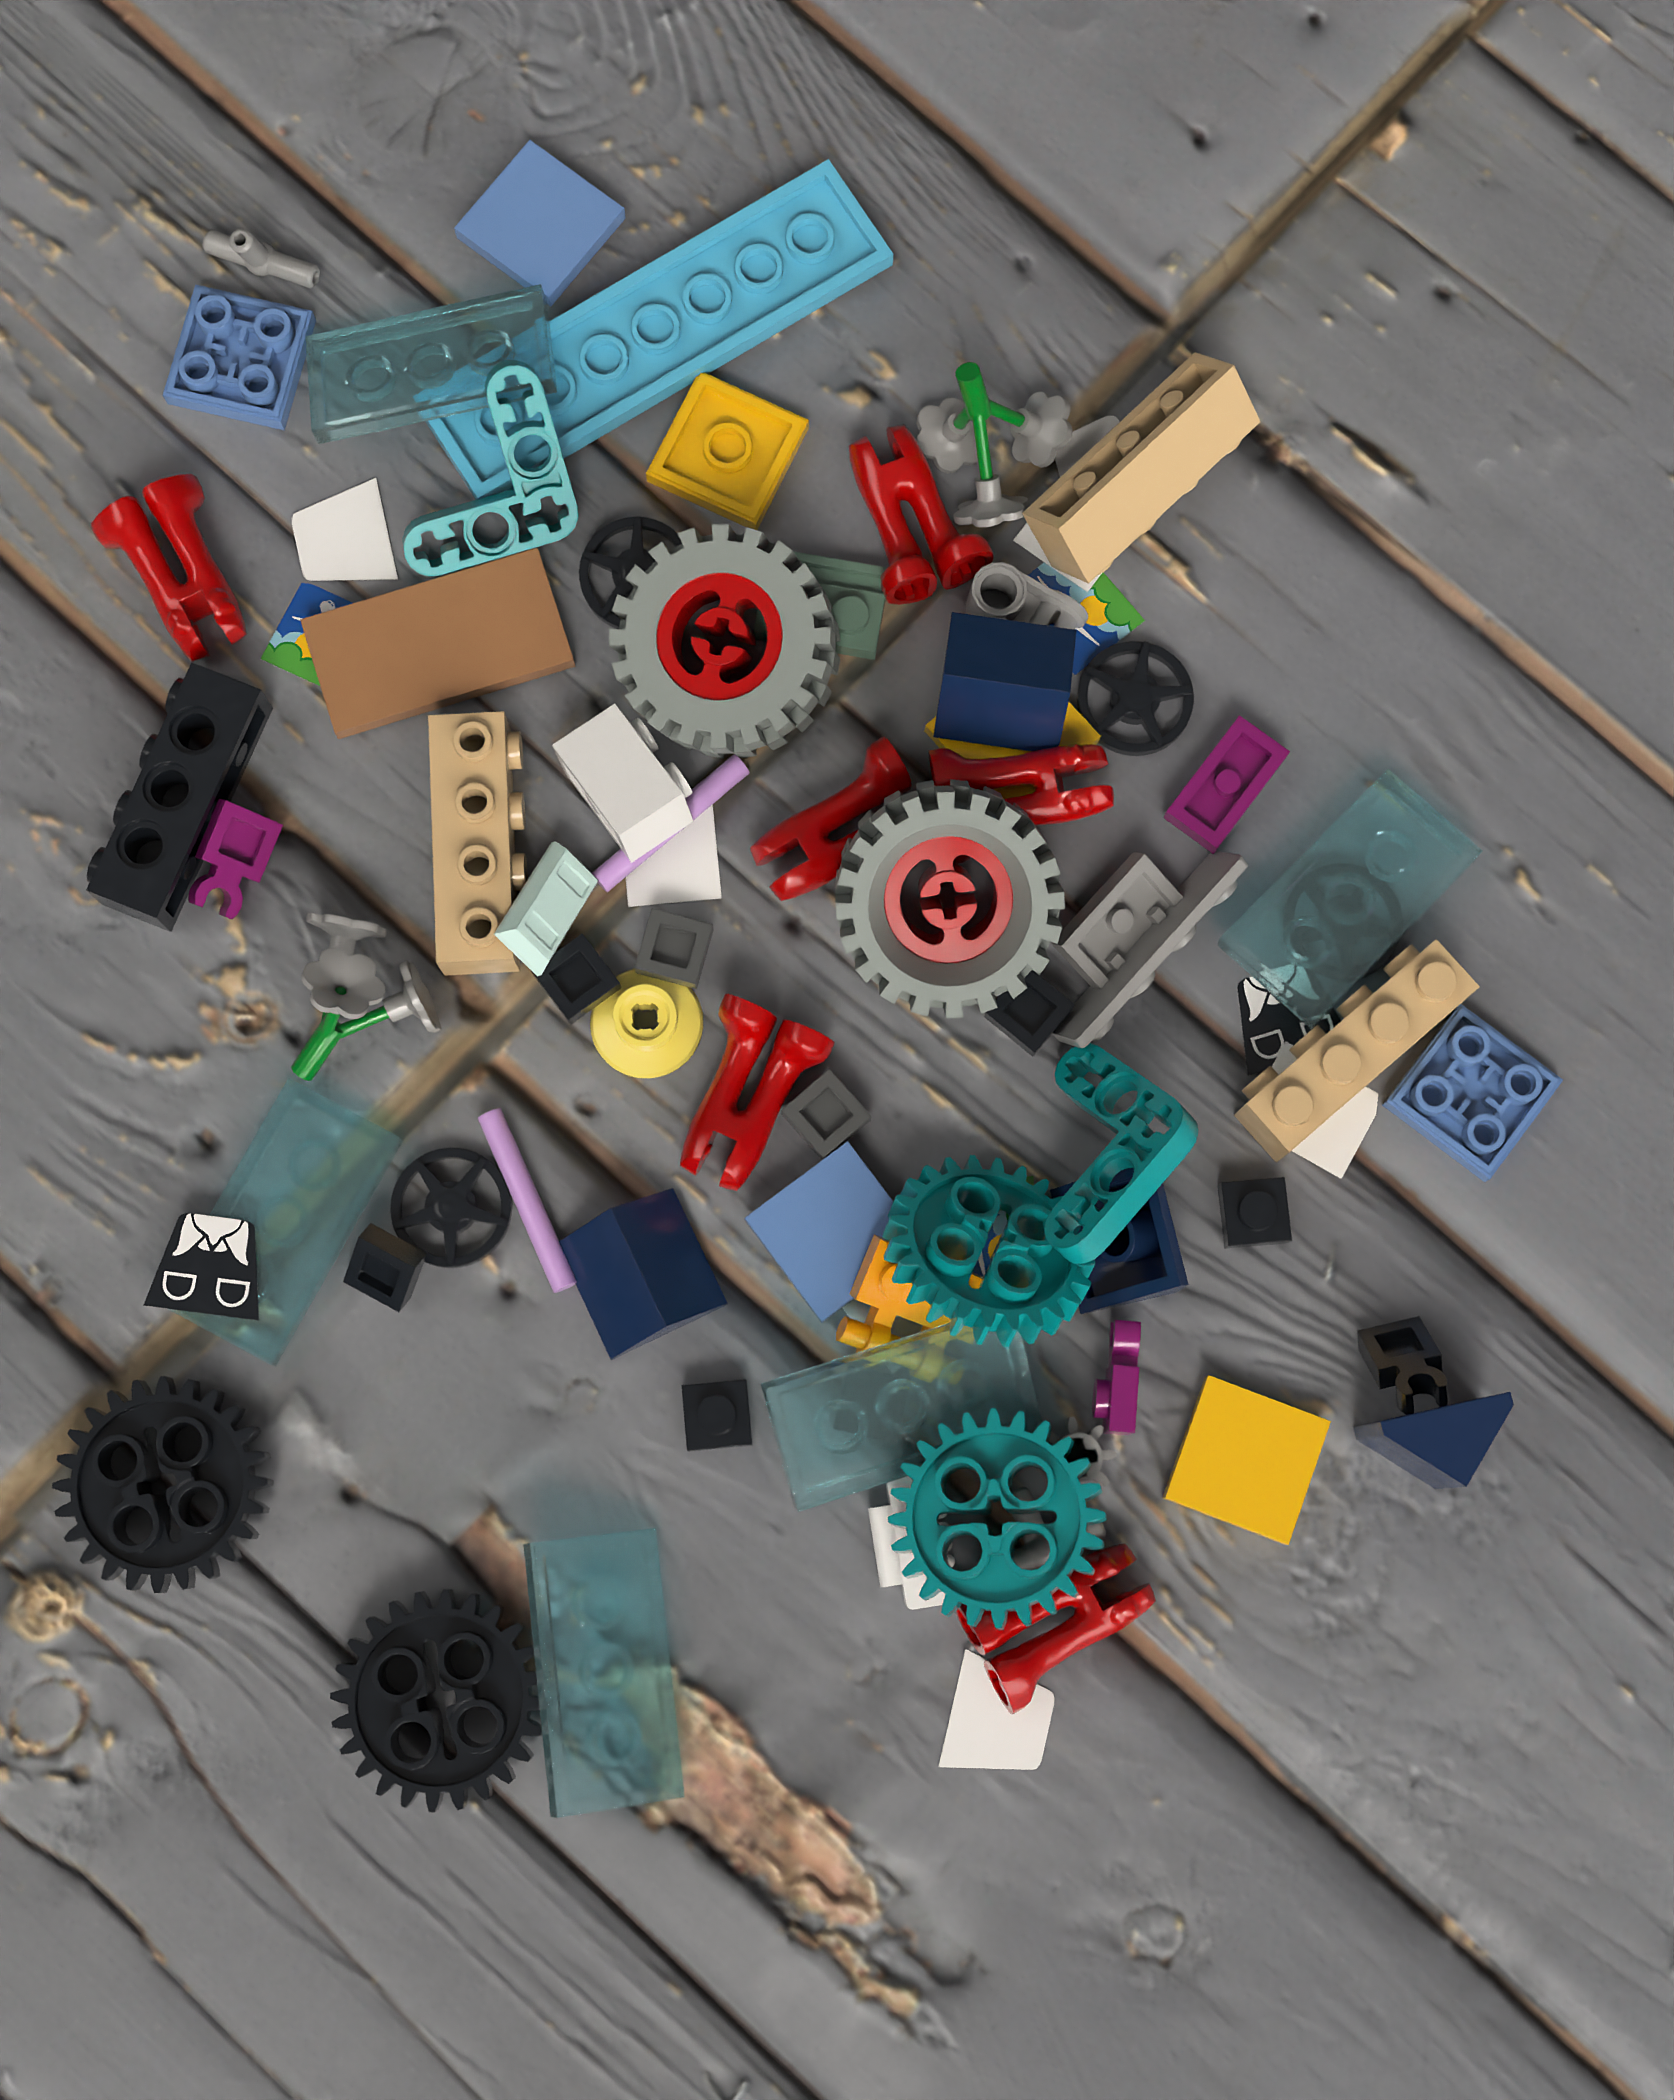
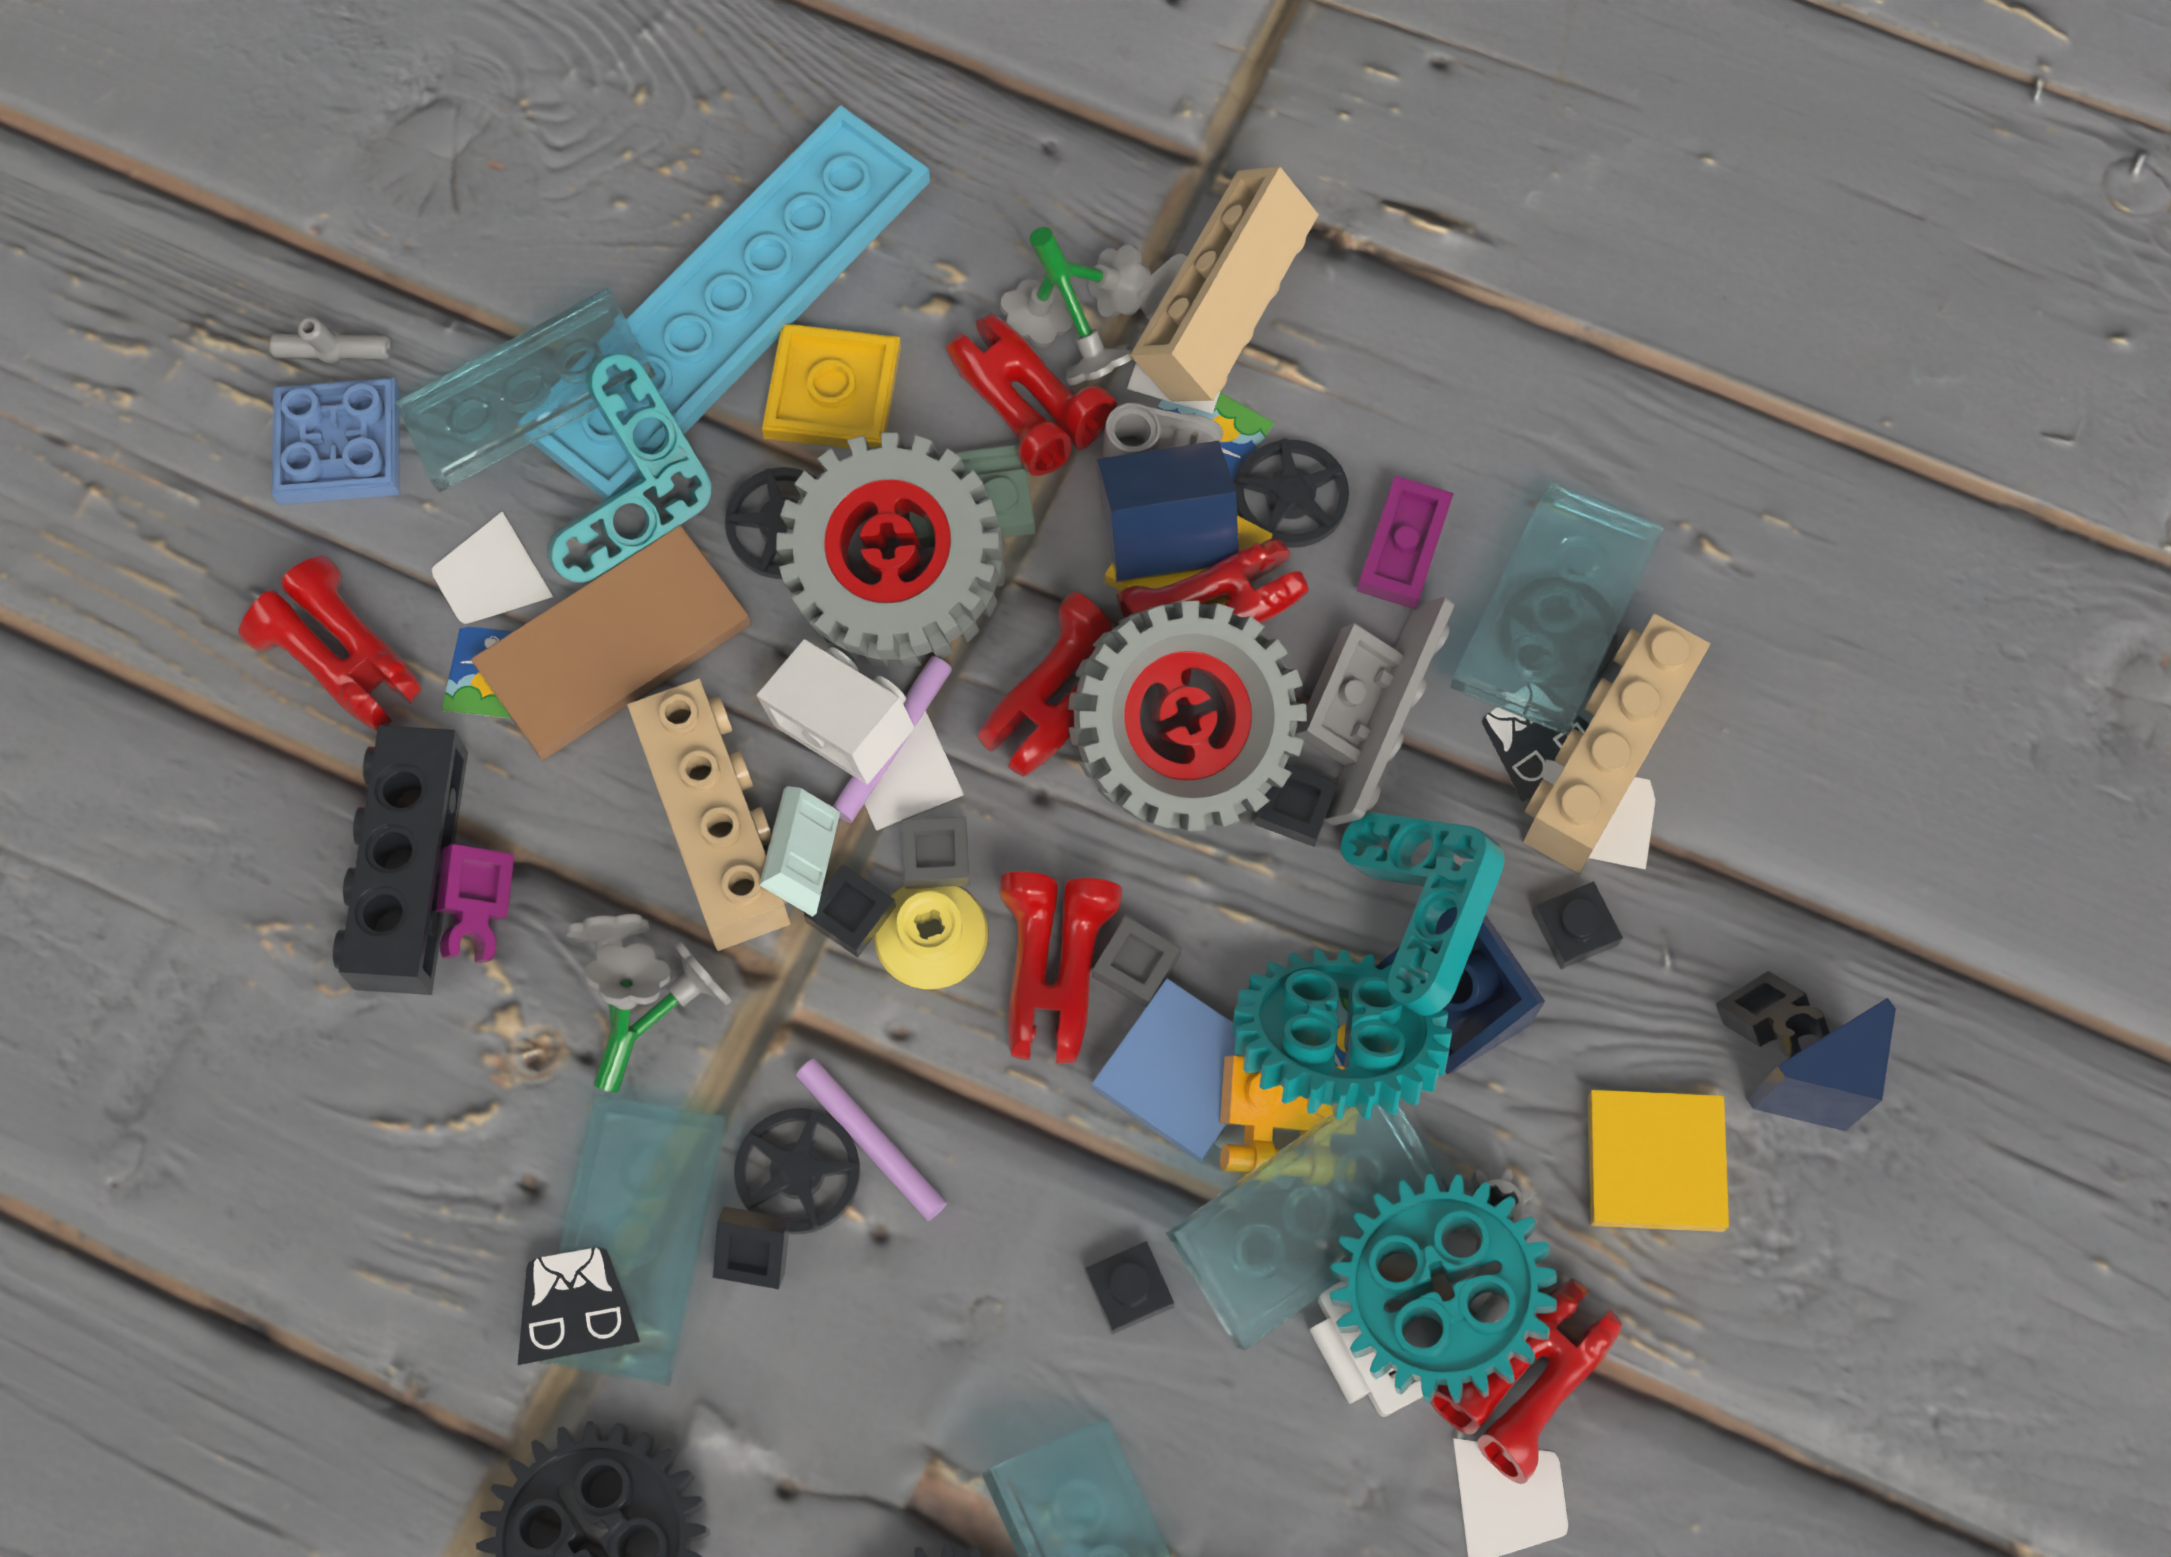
camera: 15 degrees left, 10 degrees down
medium blue tile [454,140,626,307] -> none
dark blue slope [559,1188,728,1360] -> none
magenta plate [1092,1320,1141,1436] -> none
medium blue tile [1382,1004,1563,1182] -> none

